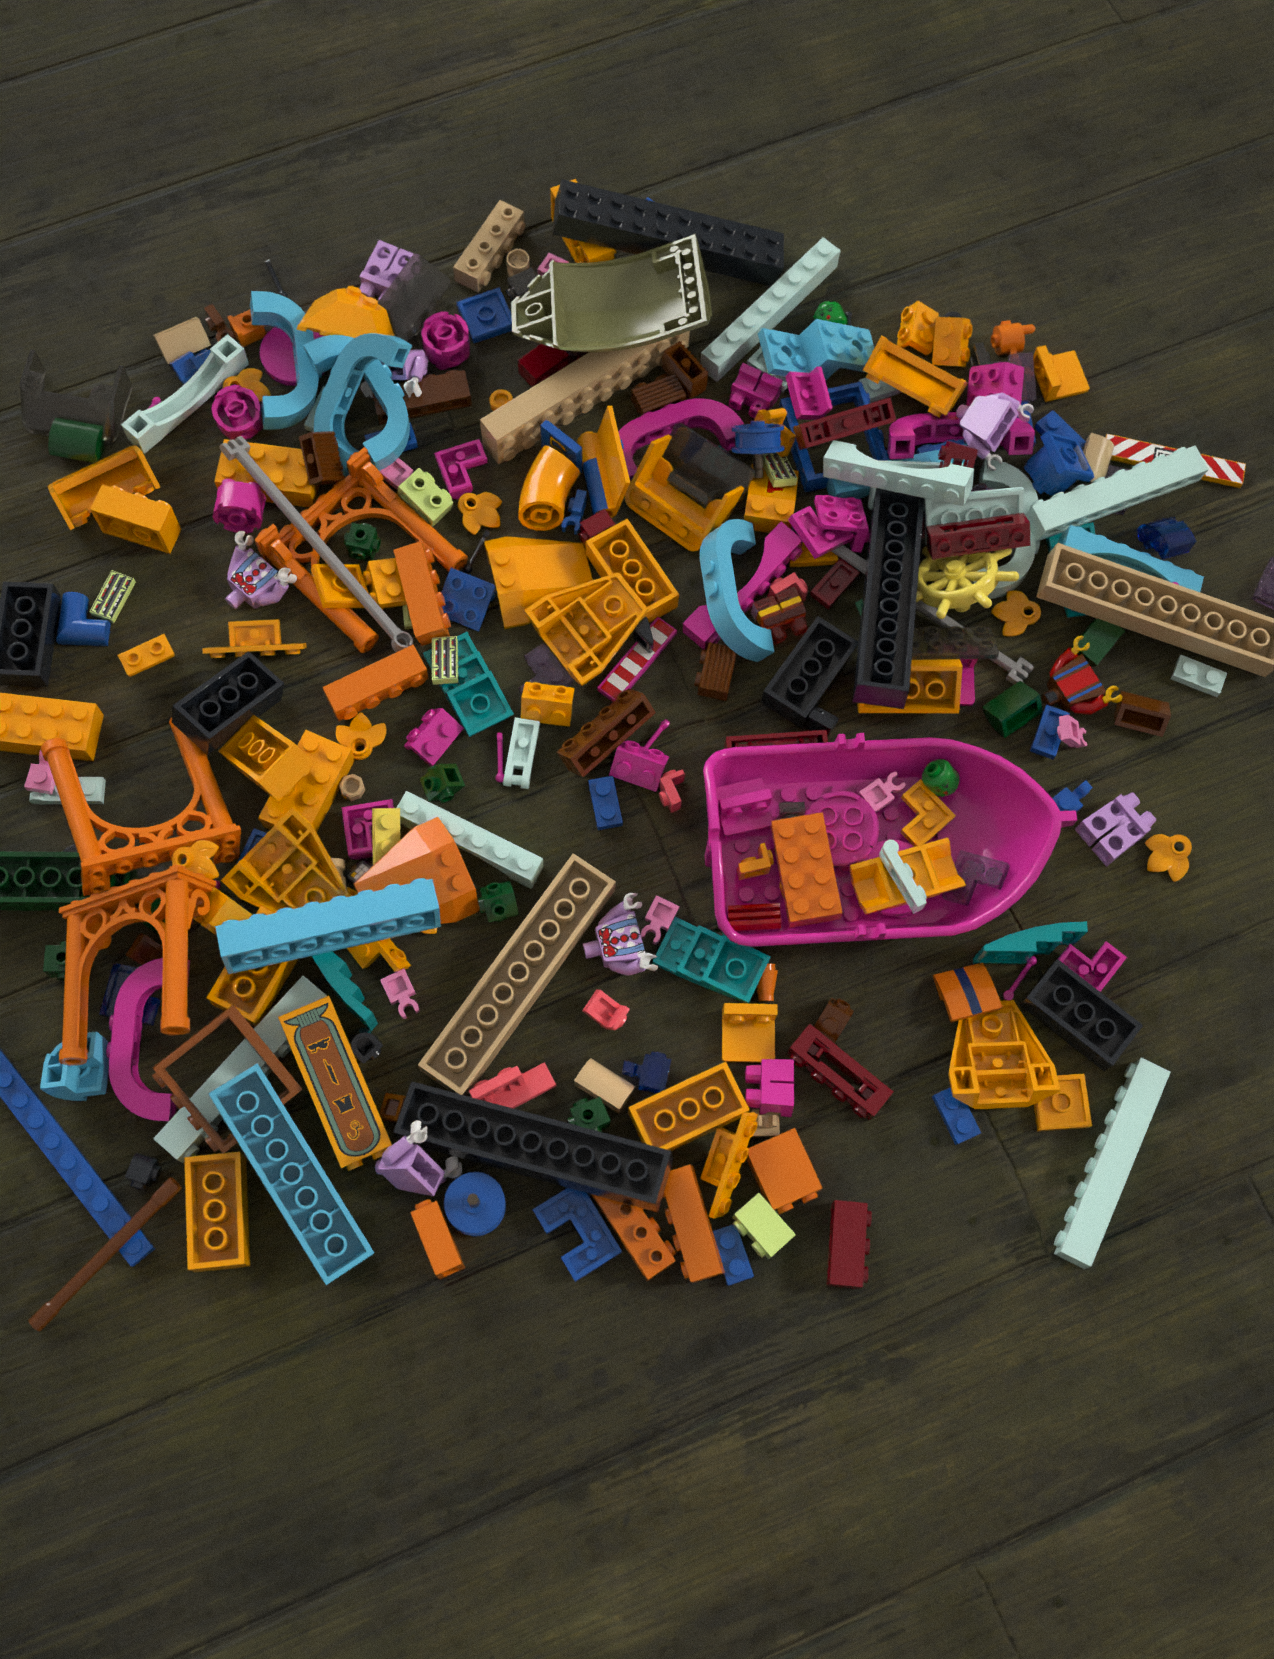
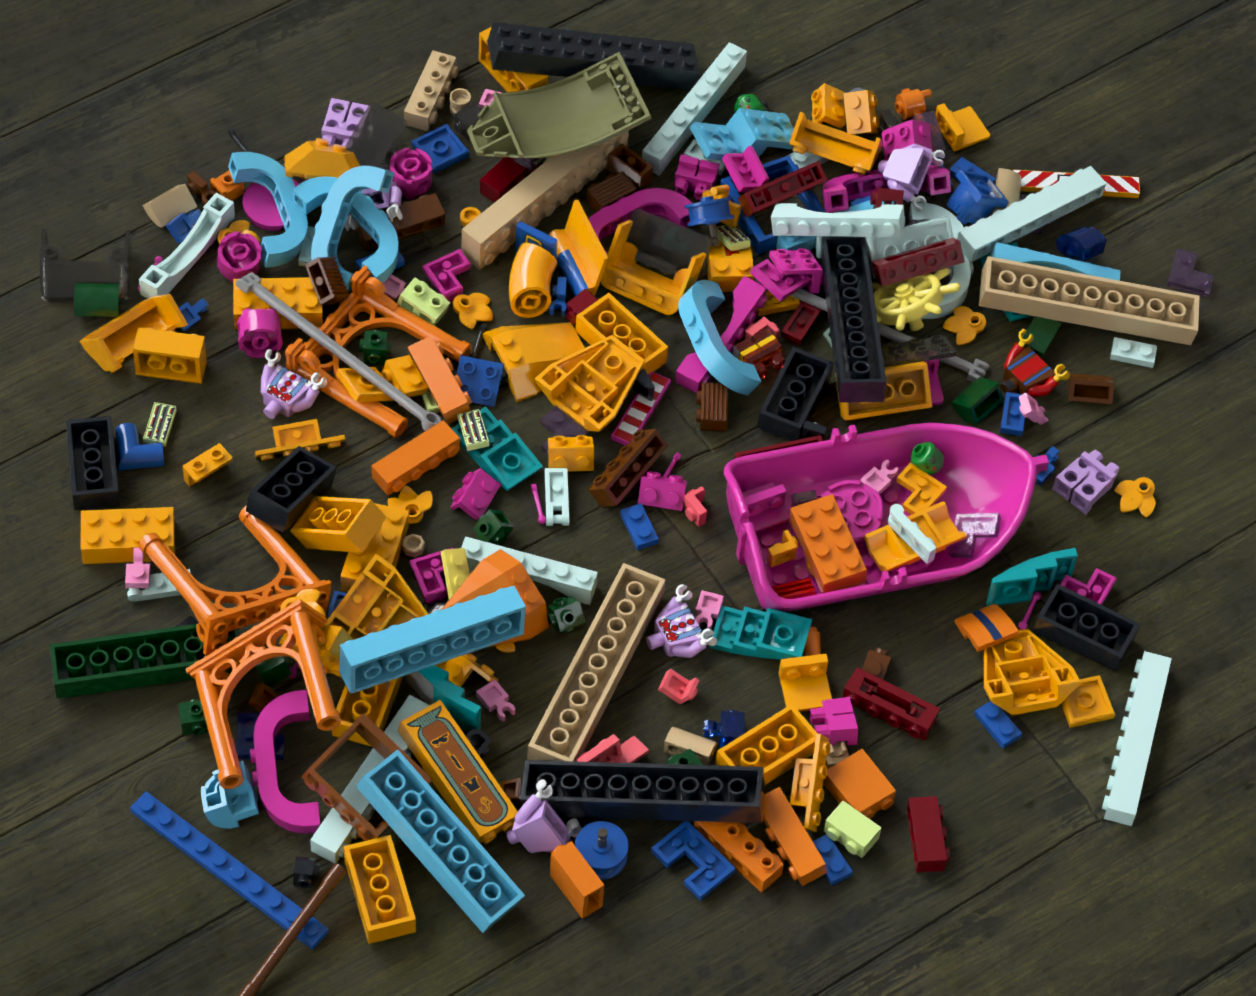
camera: 10 degrees left, 15 degrees down
none -> blue plate [178,298,209,333]

